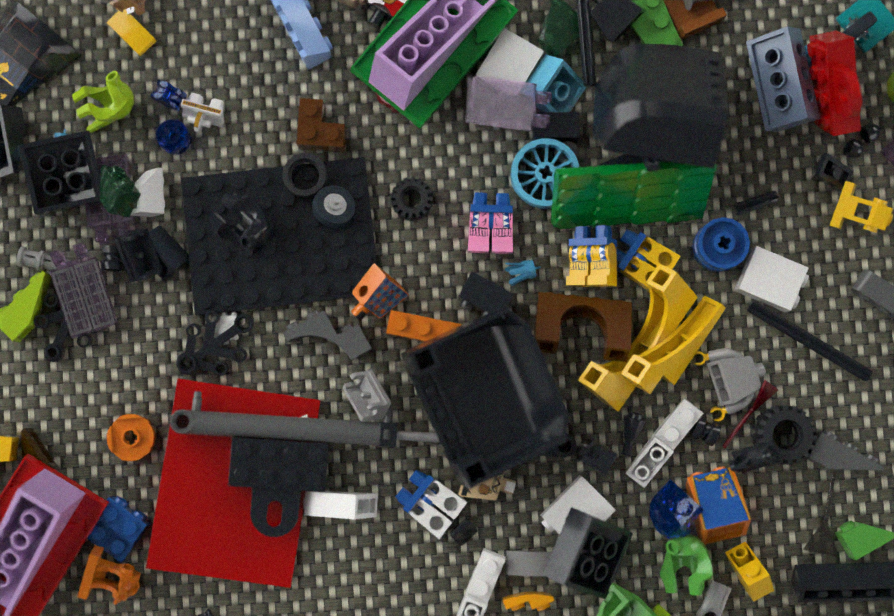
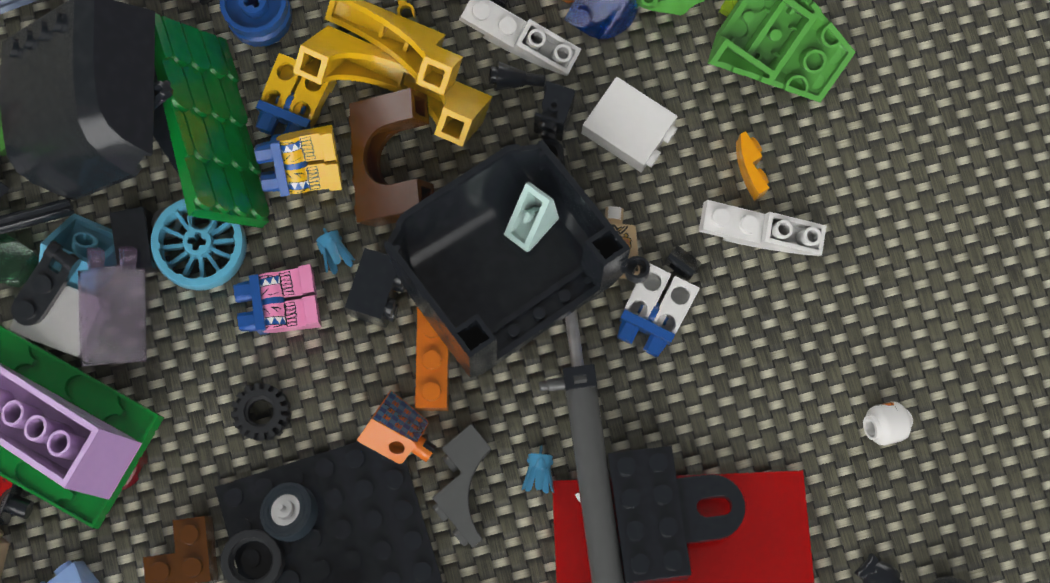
camera: 100 degrees left, 5 degrees down
white slope [303,491,378,519] -> none
light grey hinge [343,369,391,422] -> none
light grey slope [506,550,553,576] -> none
black slope [543,507,633,599] -> none
none -> black plate [11,241,82,326]
none -> light aqua slope [504,182,559,252]
none -> dark azure piece [521,445,554,494]
none -> black hinge [624,256,650,284]

